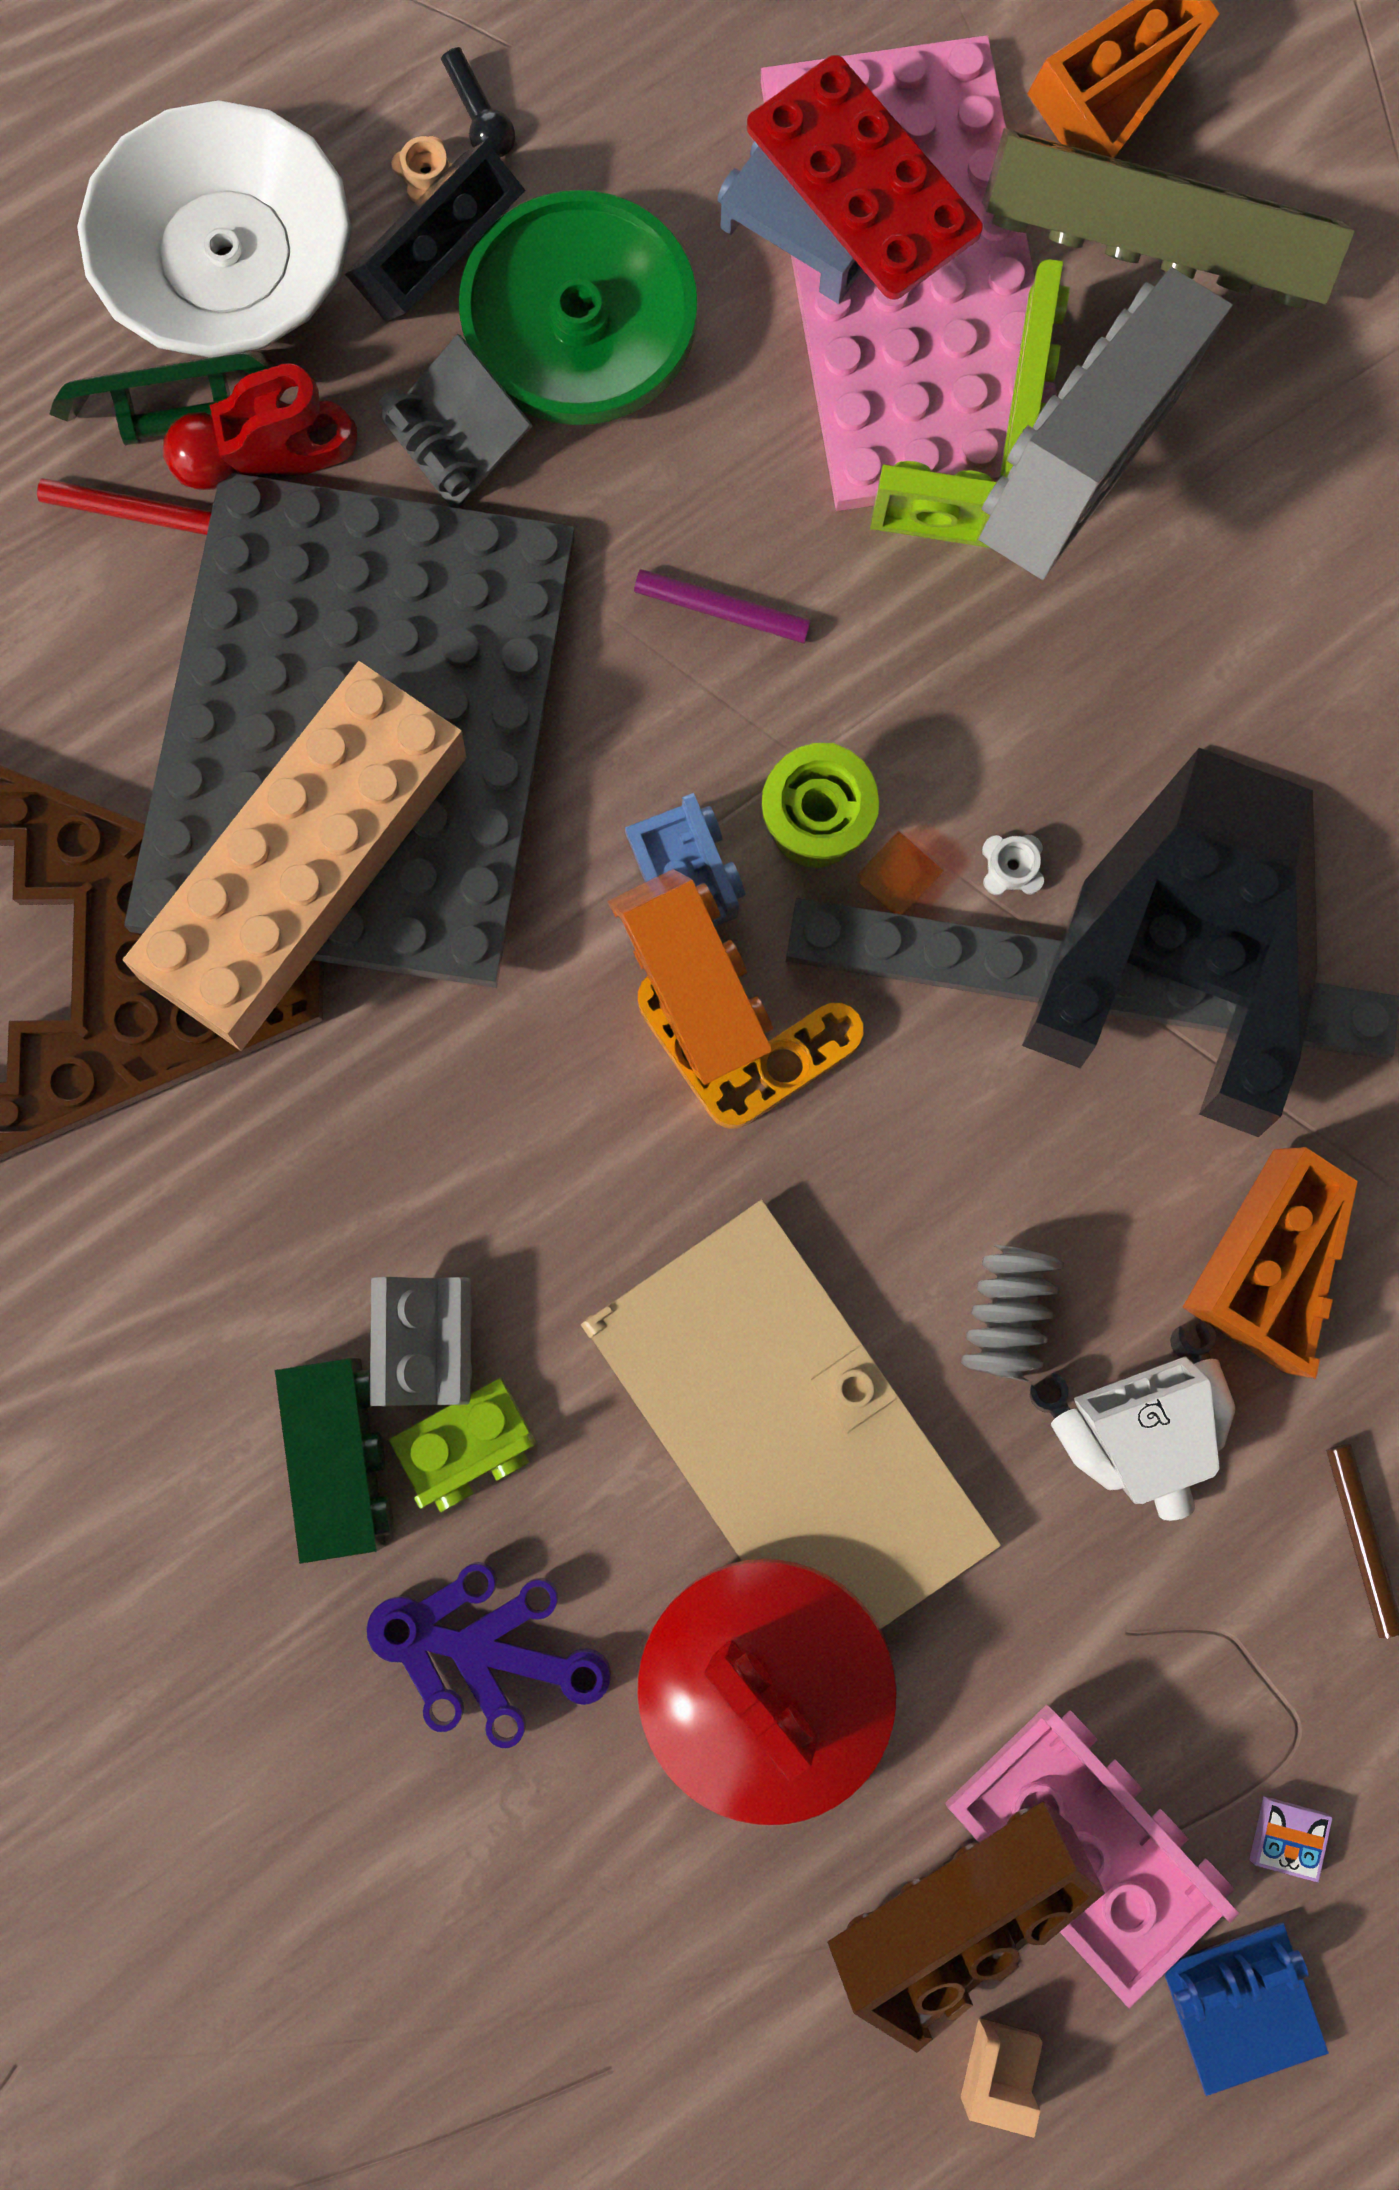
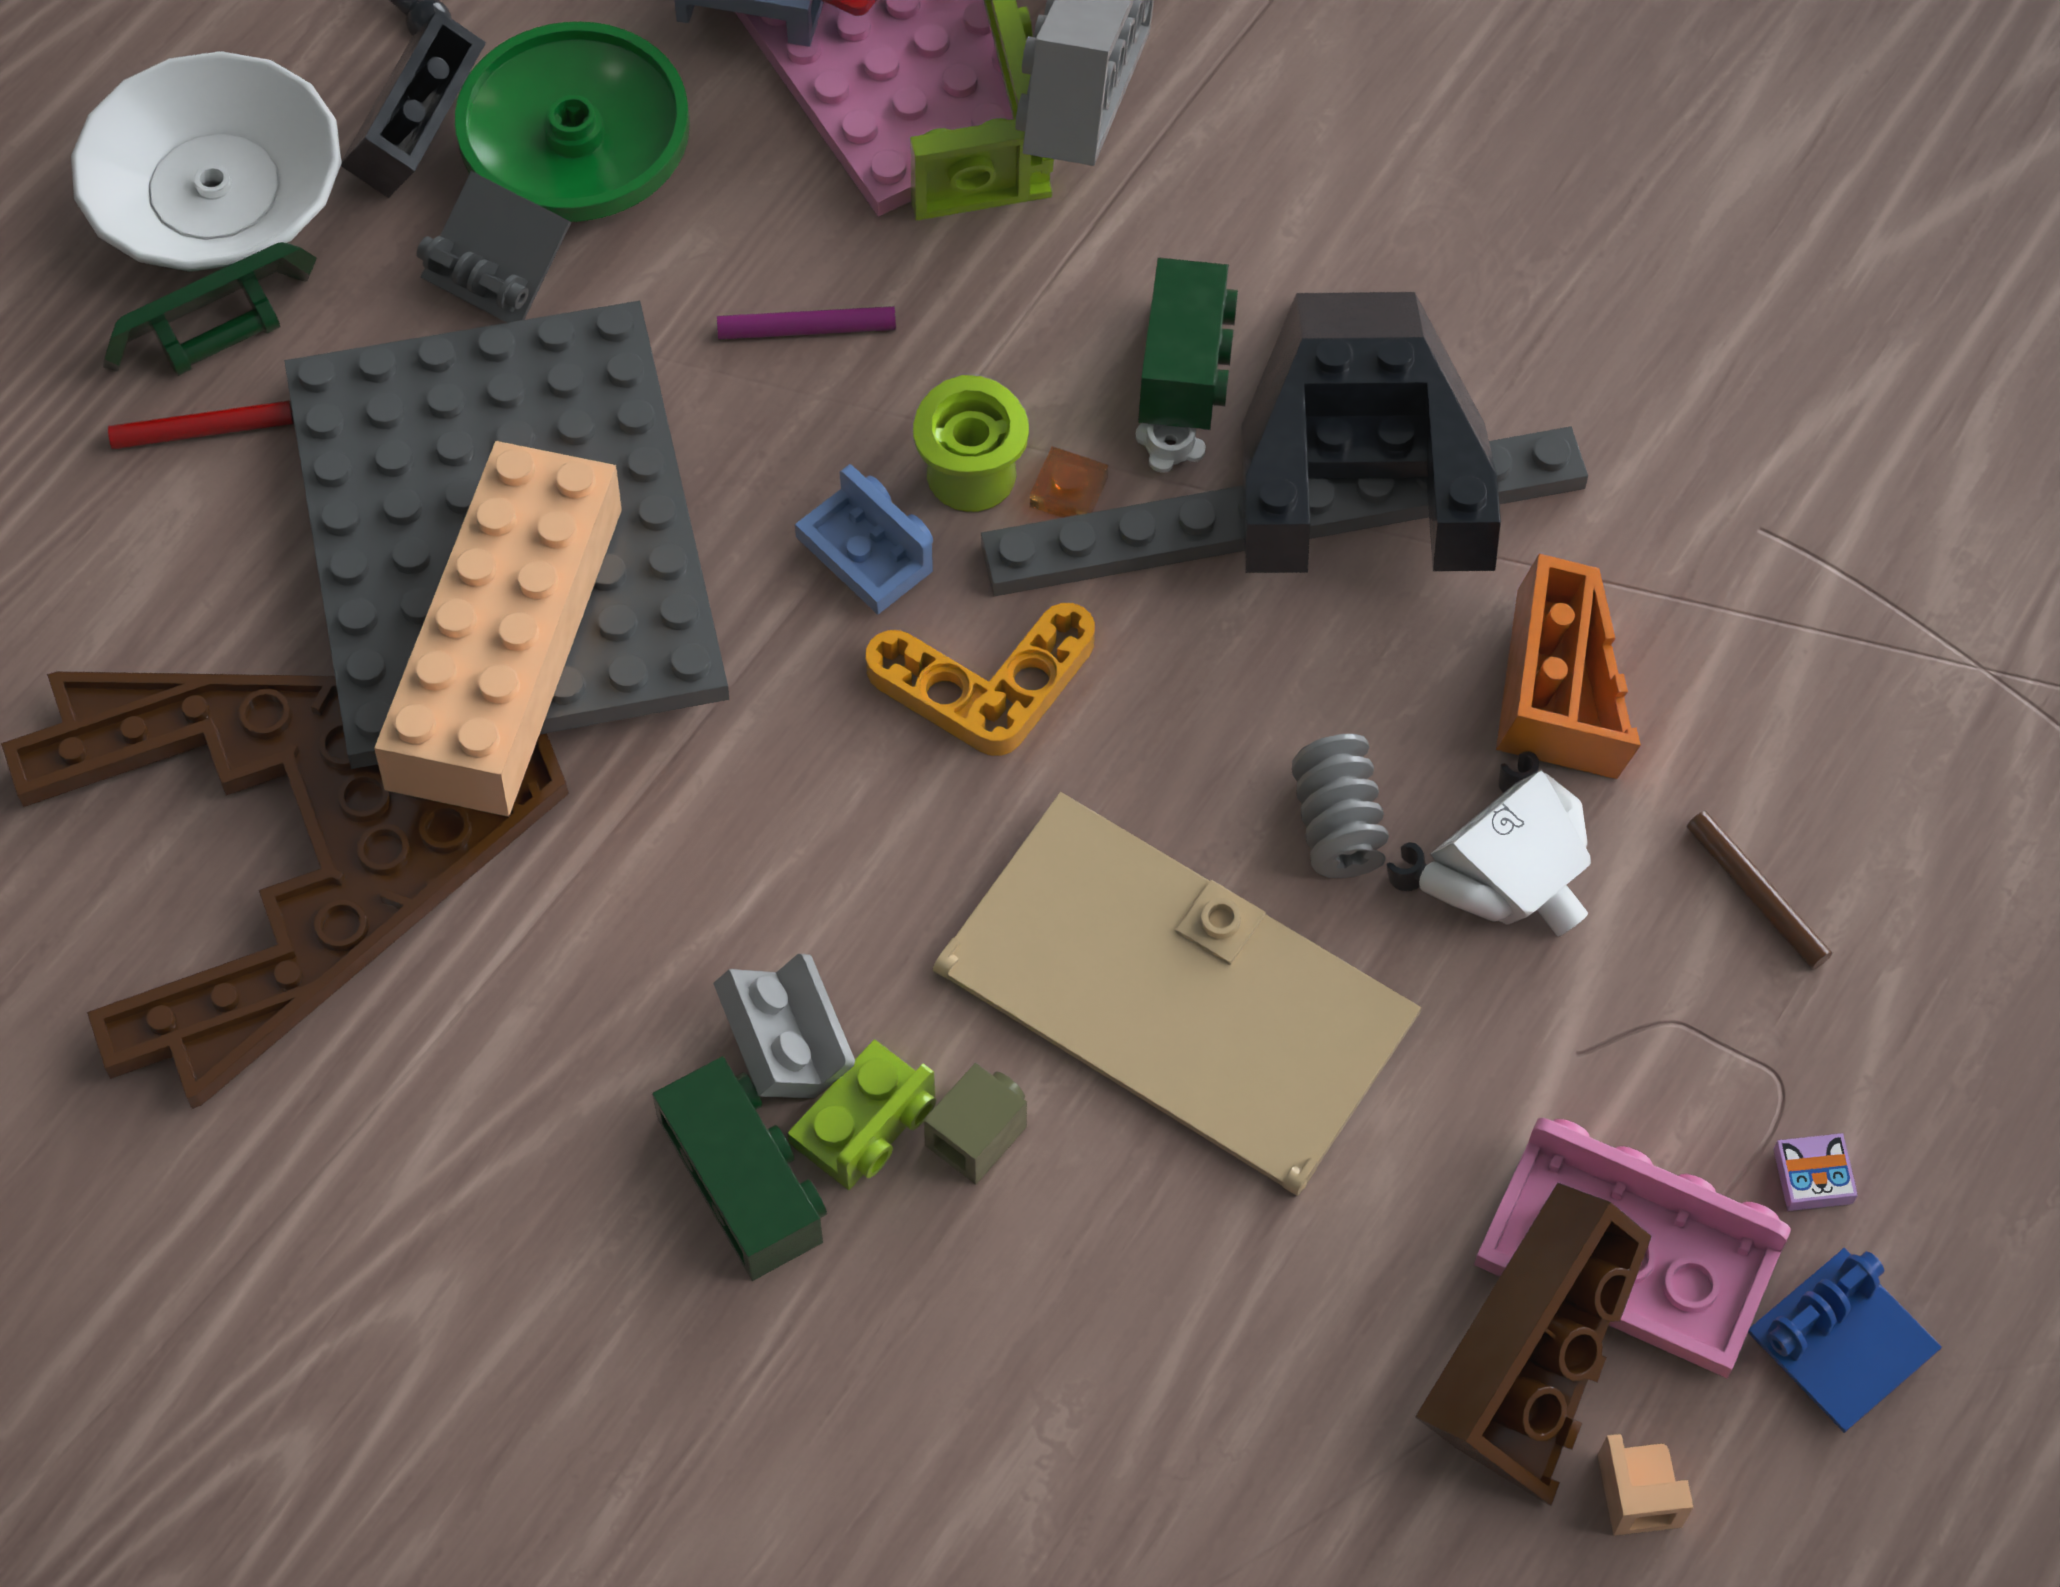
camera: 20 degrees left, 20 degrees down
red piece [163,364,357,490] -> none
dark purple plant [367,1562,611,1748] -> none
light nougat plate [391,136,453,202] -> none
orange wedge [607,869,773,1085] -> none
red bracket [638,1559,897,1825] -> none
none -> olive brick [924,1062,1027,1185]
none -> dark green brick [1138,257,1238,430]

